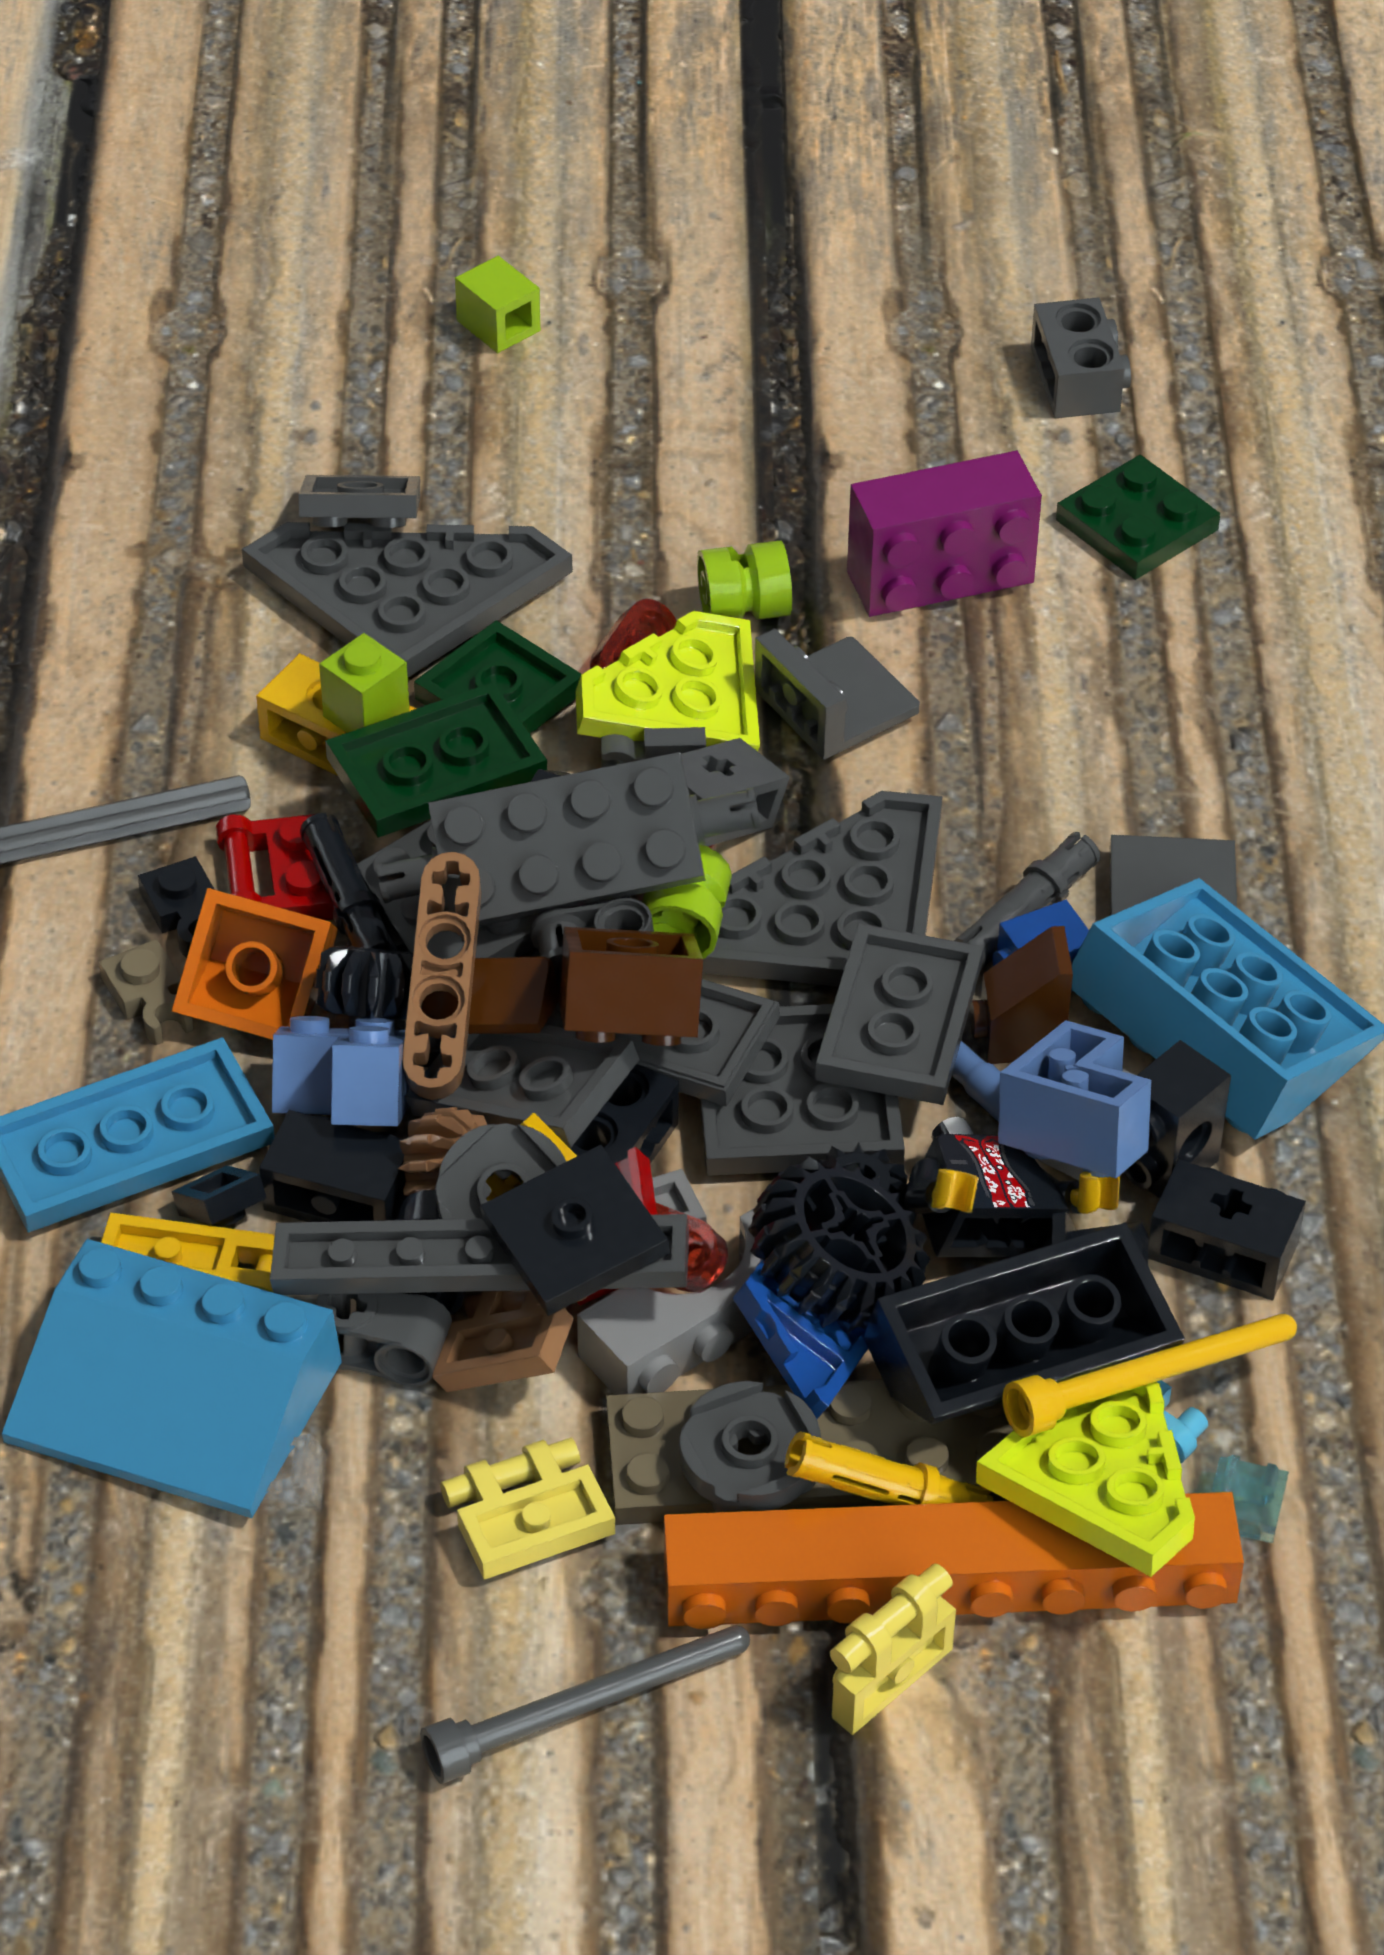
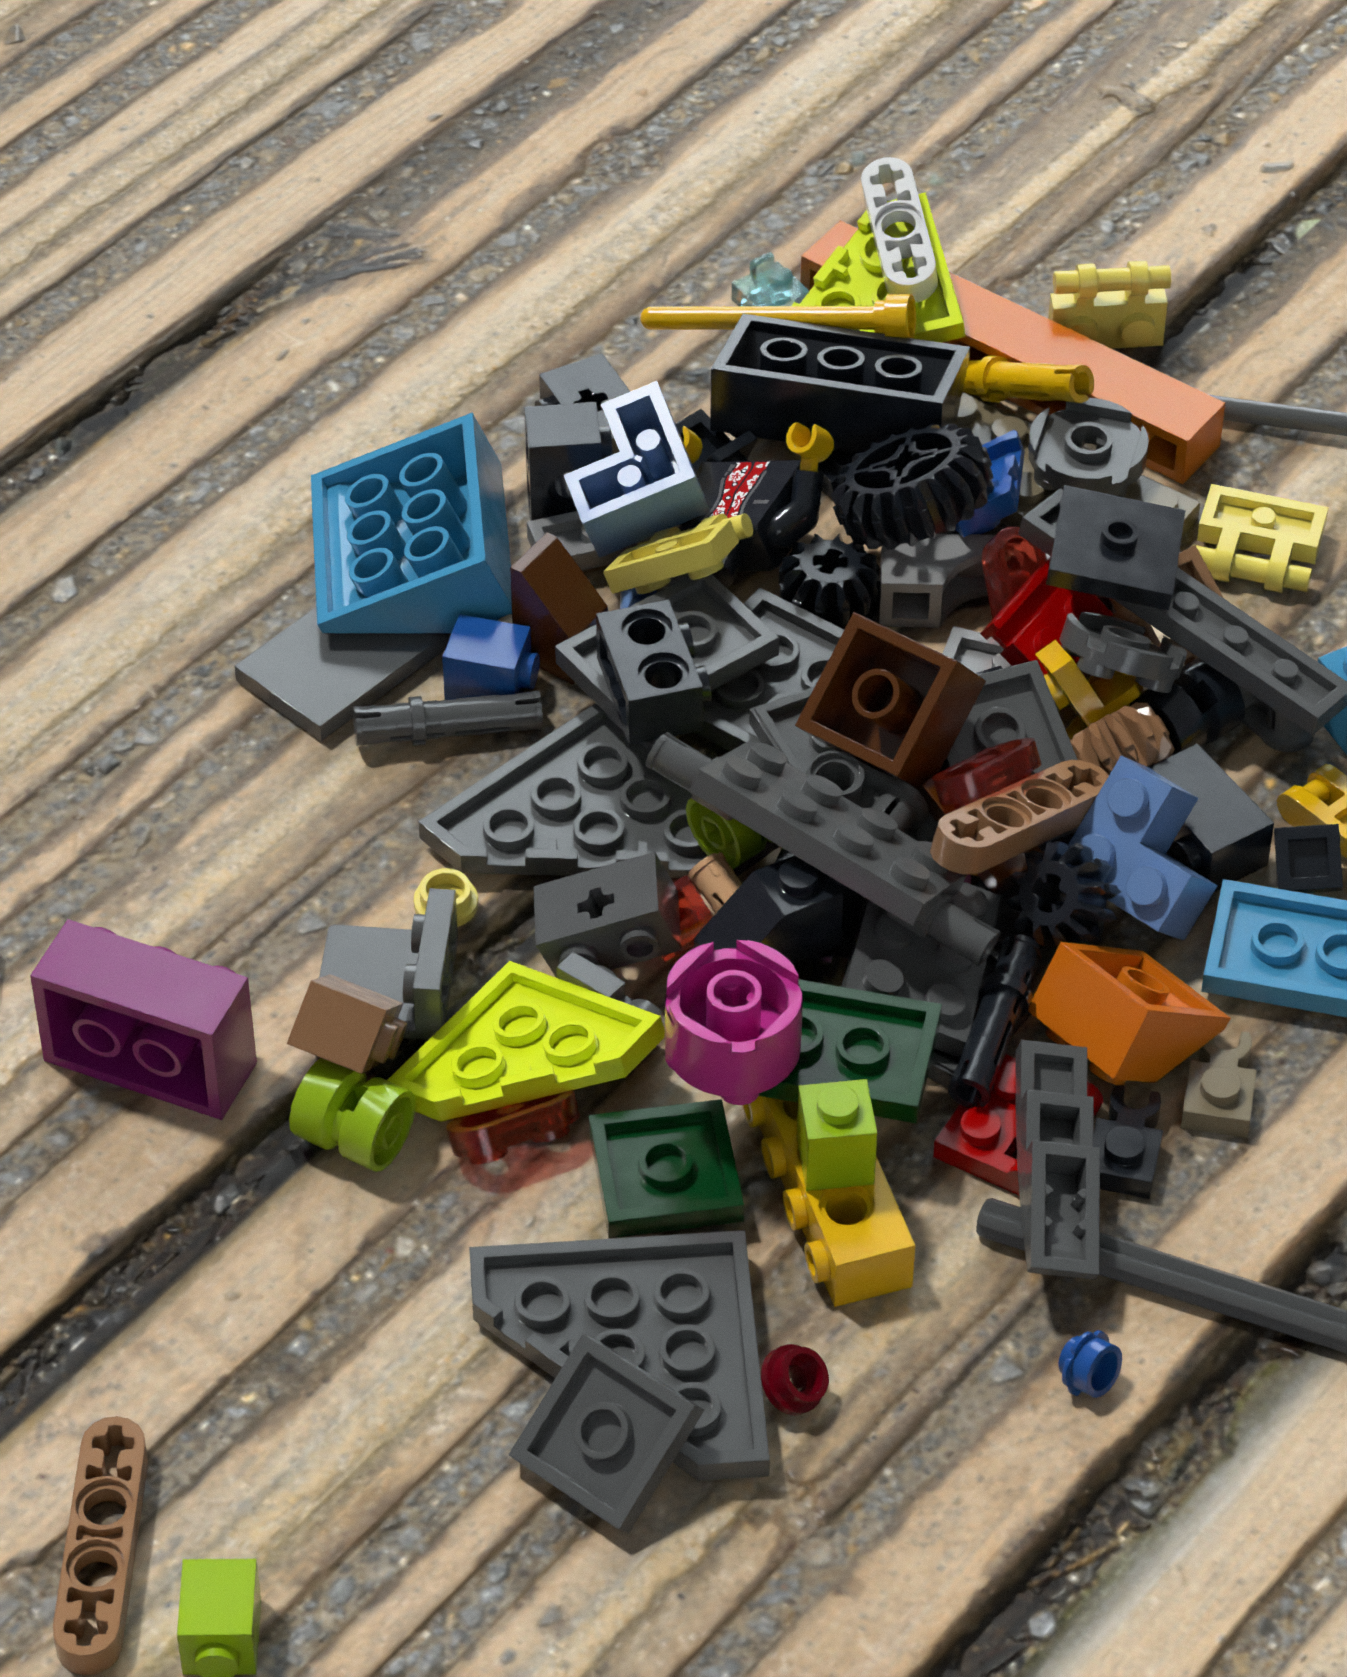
camera: 140 degrees left, 0 degrees up
none -> medium nougat beam [53,1416,148,1676]
none -> medium nougat brick [286,974,407,1074]
none -> light yellow plate [414,868,478,927]
none -> black brick [596,599,712,745]
none -> light yellow plate [603,513,753,594]
none -> dark pink brick [665,940,803,1105]
none -> dark red plate [761,1344,829,1416]
none -> white beam [861,157,938,303]
none -> clear red plate [932,738,1042,810]
none -> dark grey slope [1016,1040,1100,1280]
none -> blue plate [1058,1330,1122,1398]

